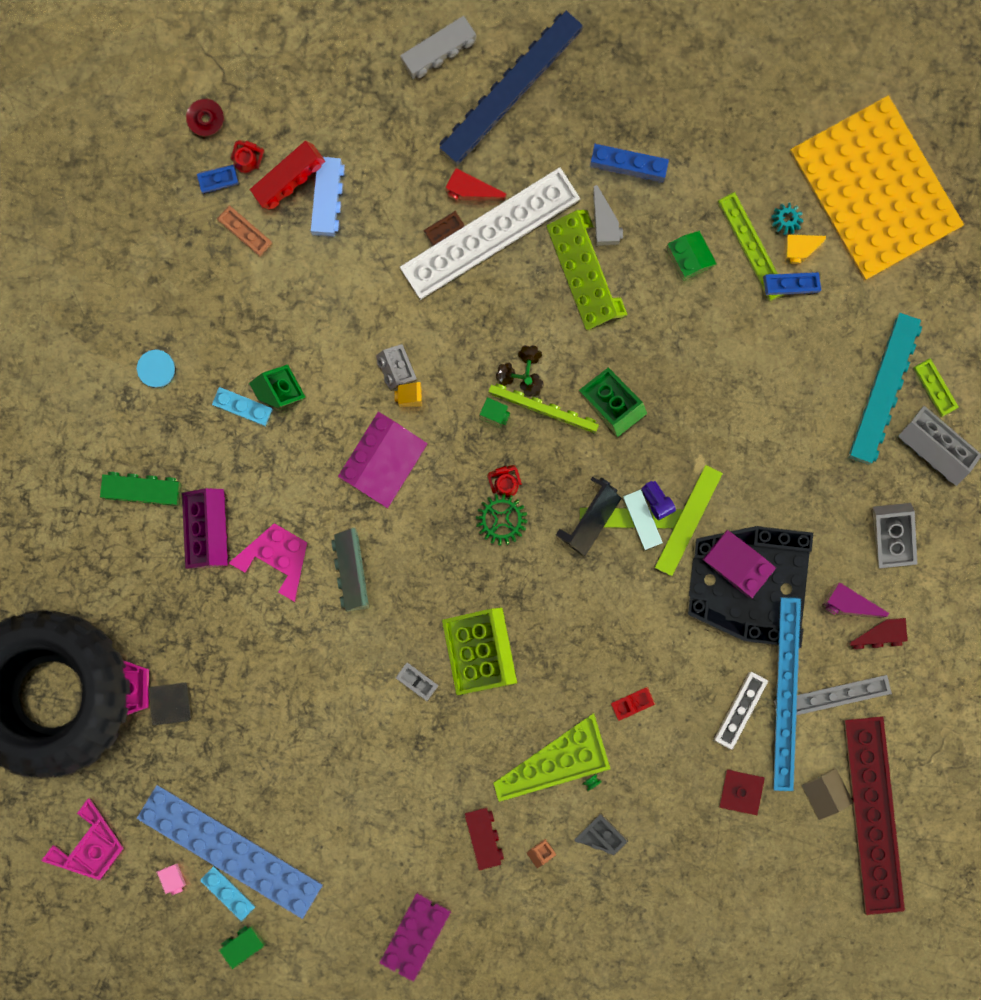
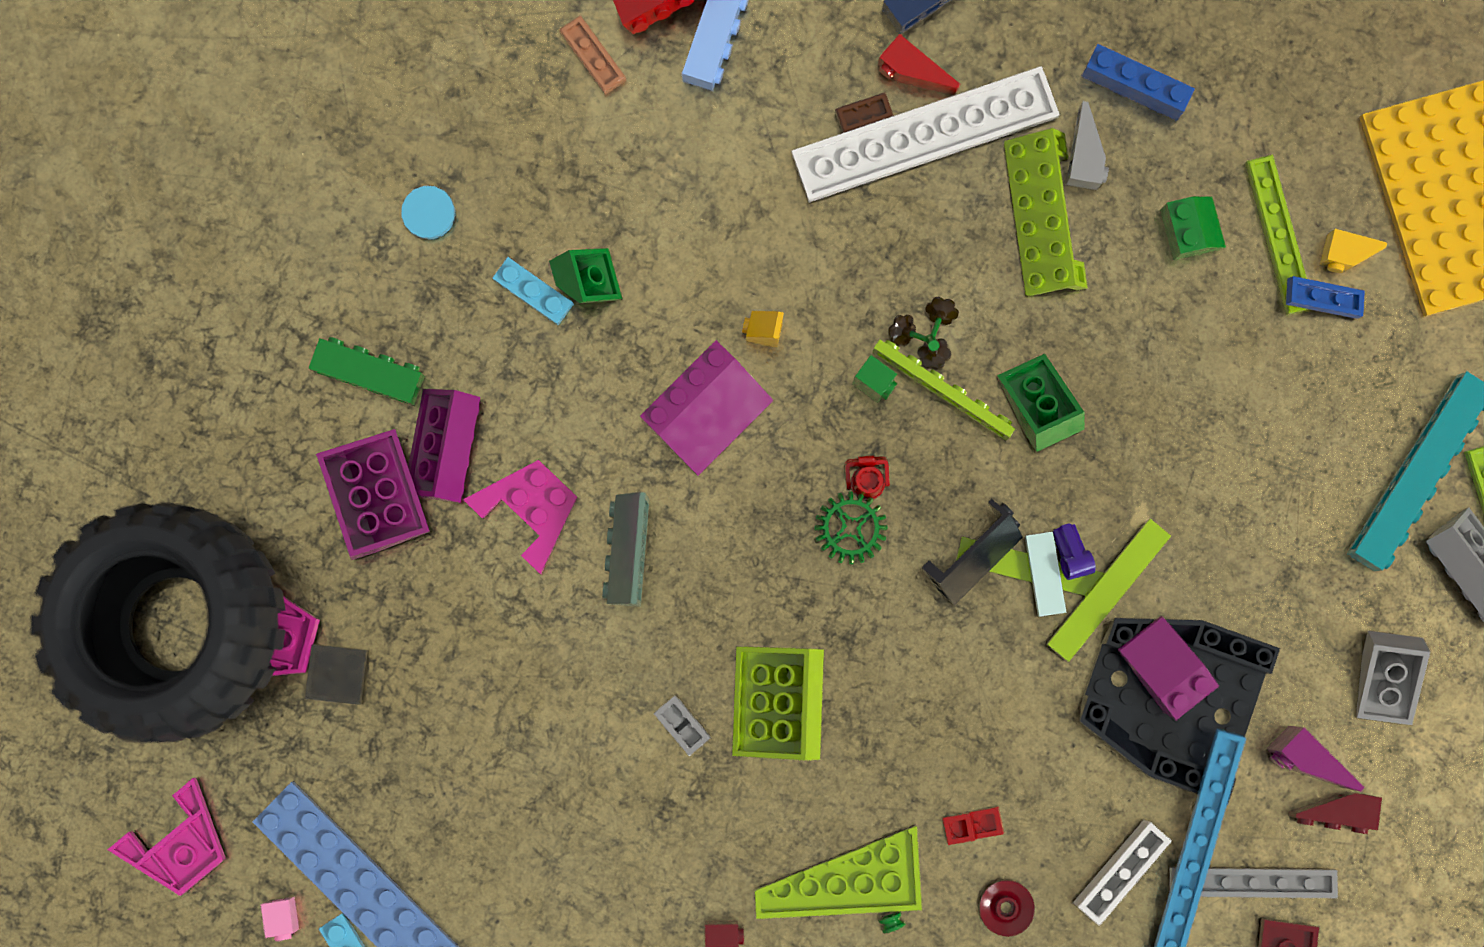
camera: 15 degrees right, 0 degrees up
light grey bracket [376,344,417,390] -> none
teal gear [771,203,804,235] -> none
none -> magenta slope [316,429,429,560]
none -> dark red dish [979,880,1035,937]

